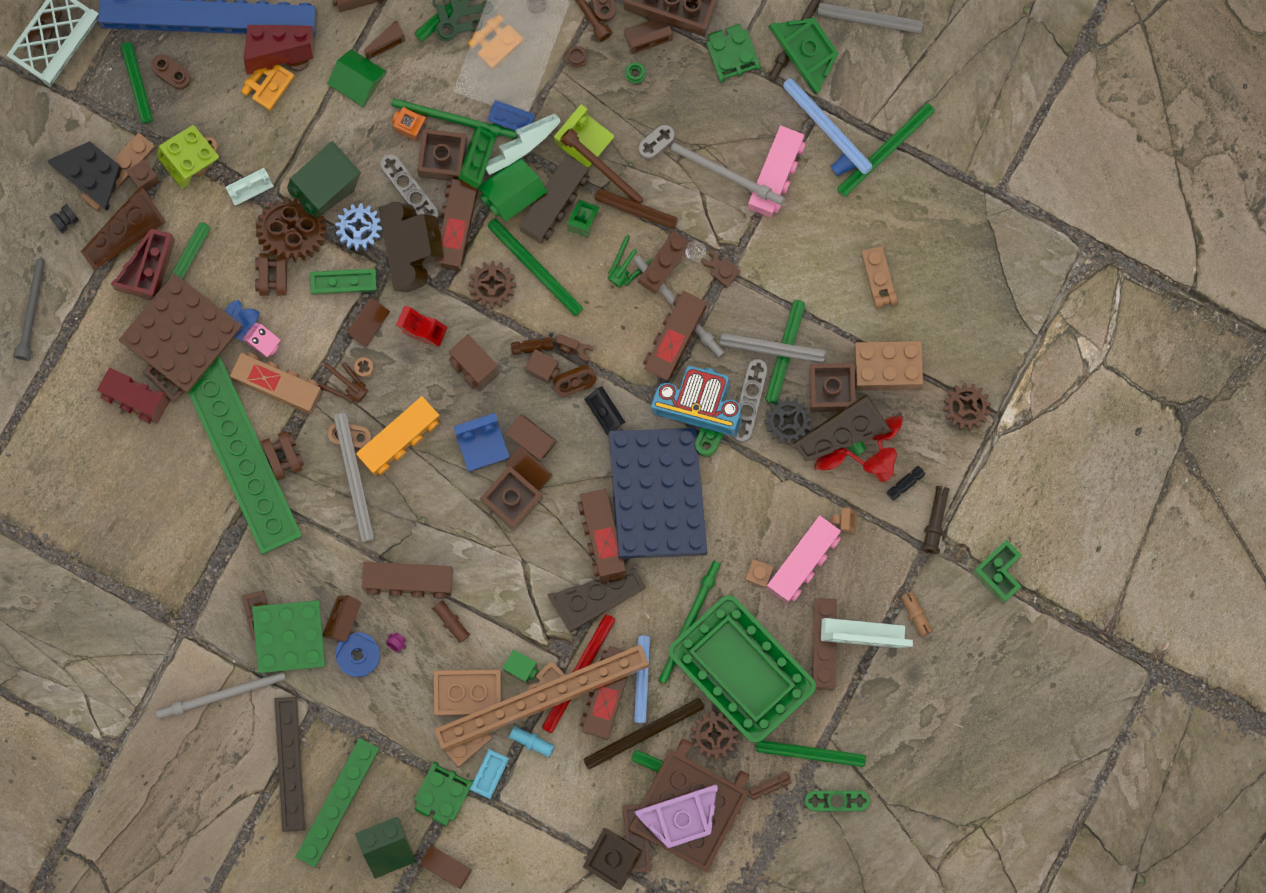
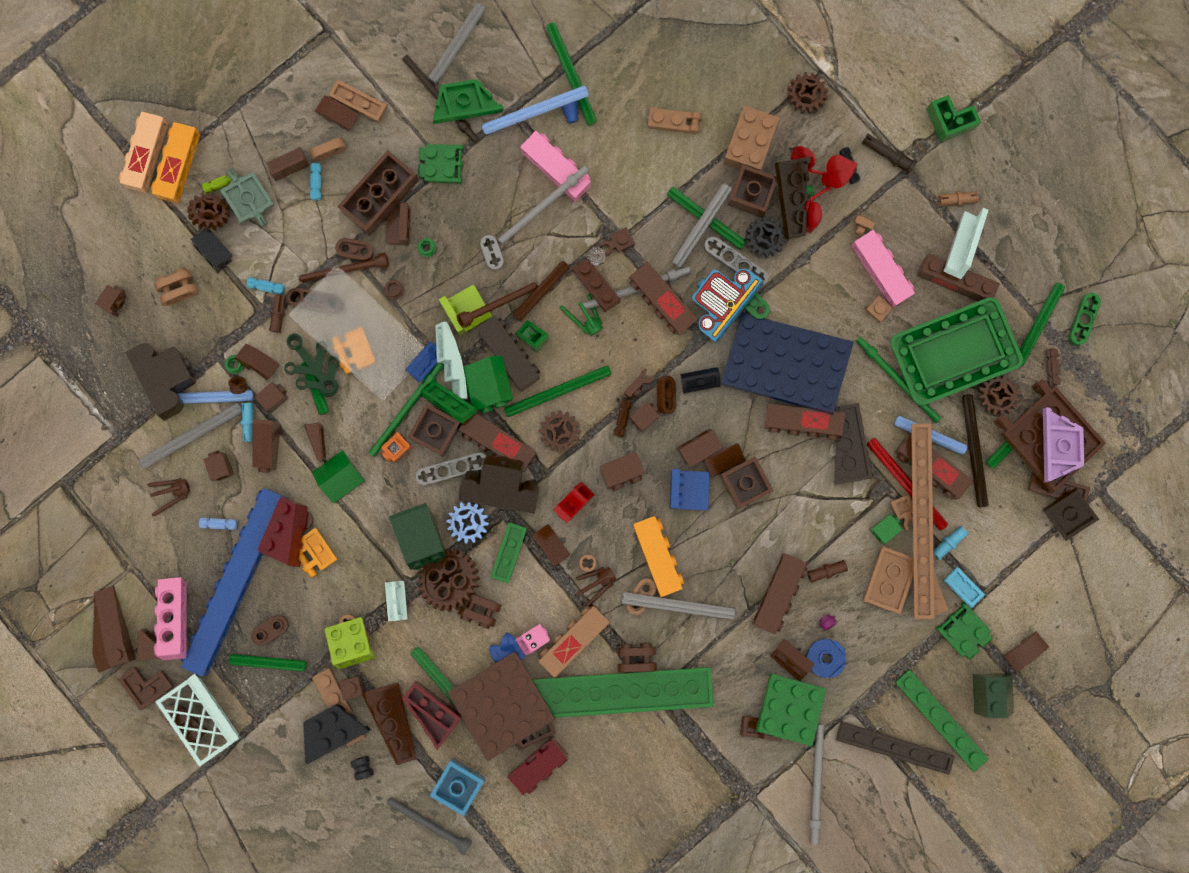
camera: 70 degrees left, 5 degrees up
none -> dark azure brick [430,758,486,816]

